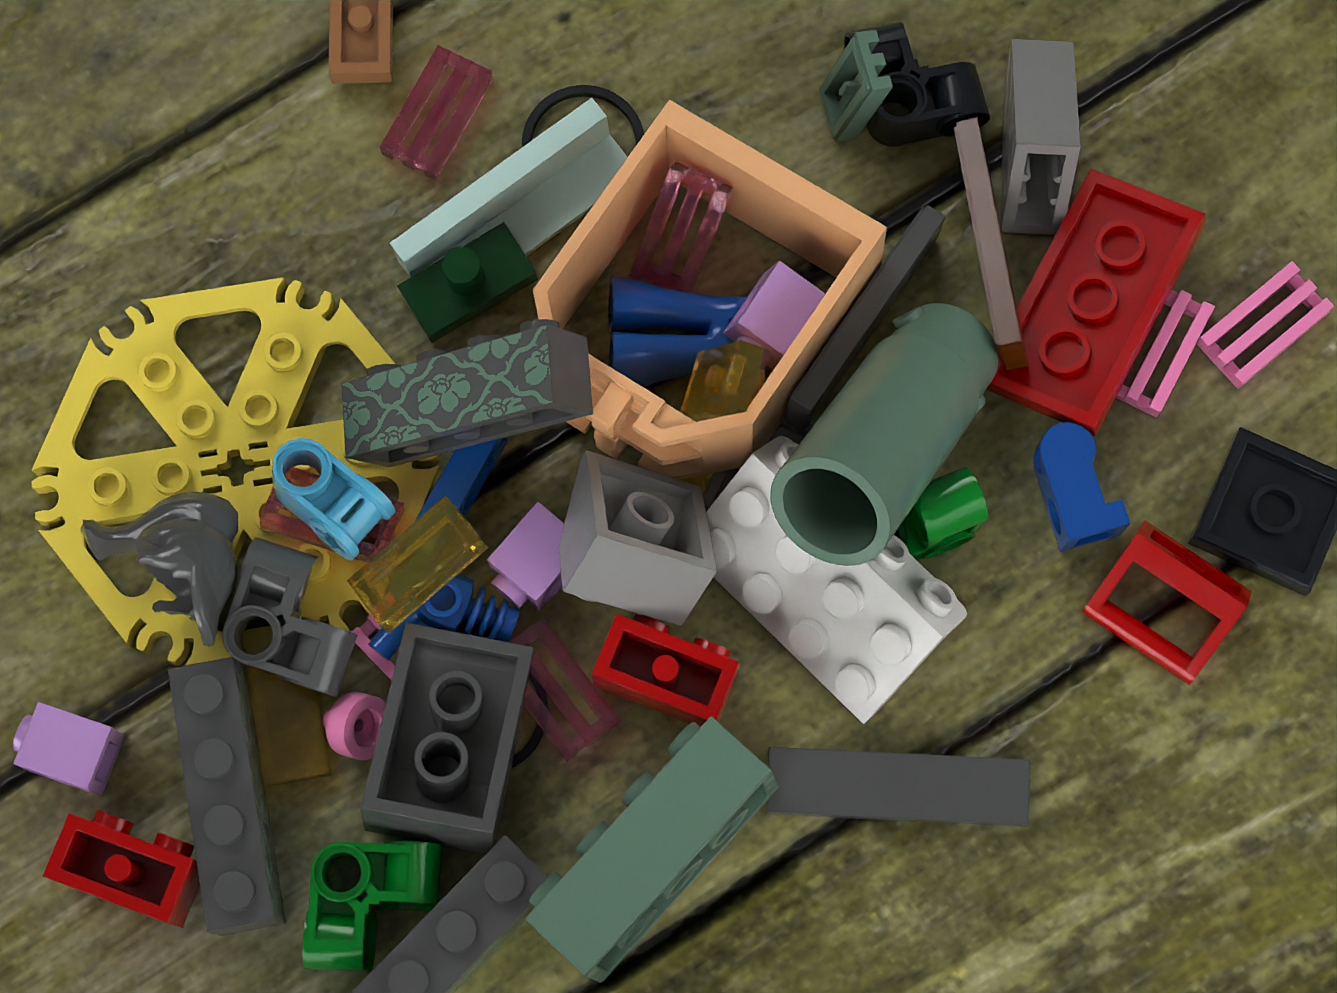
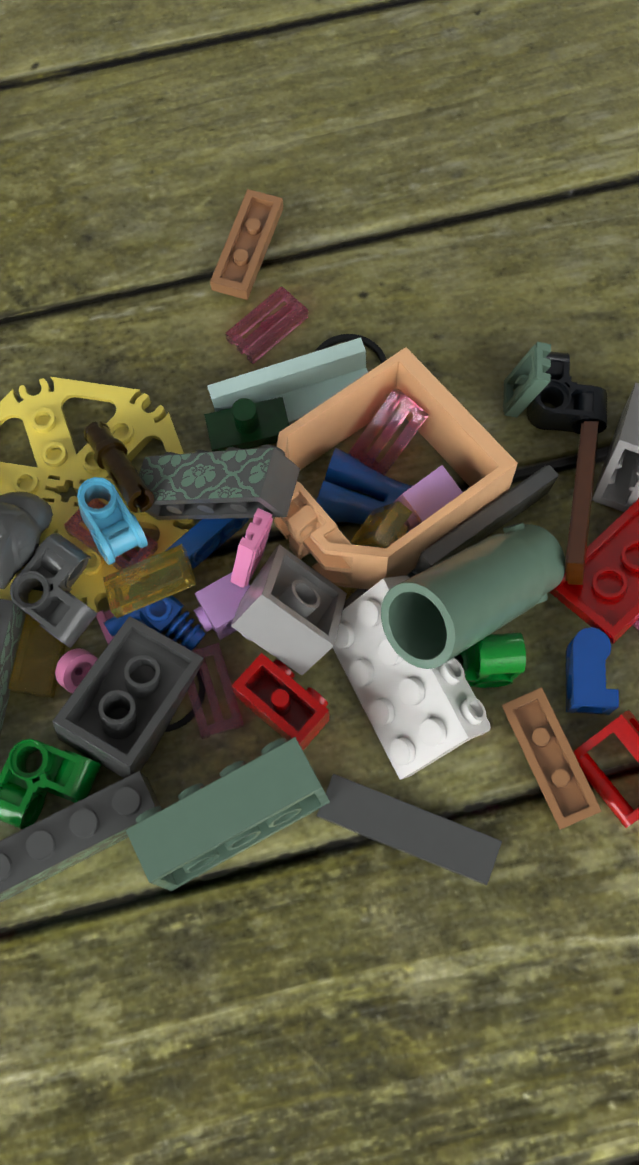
camera: 20 degrees right, 5 degrees down
none -> dark brown pin [84,421,154,513]
none -> bright pink tile [230,508,273,588]
none -> medium nougat plate [501,687,602,830]

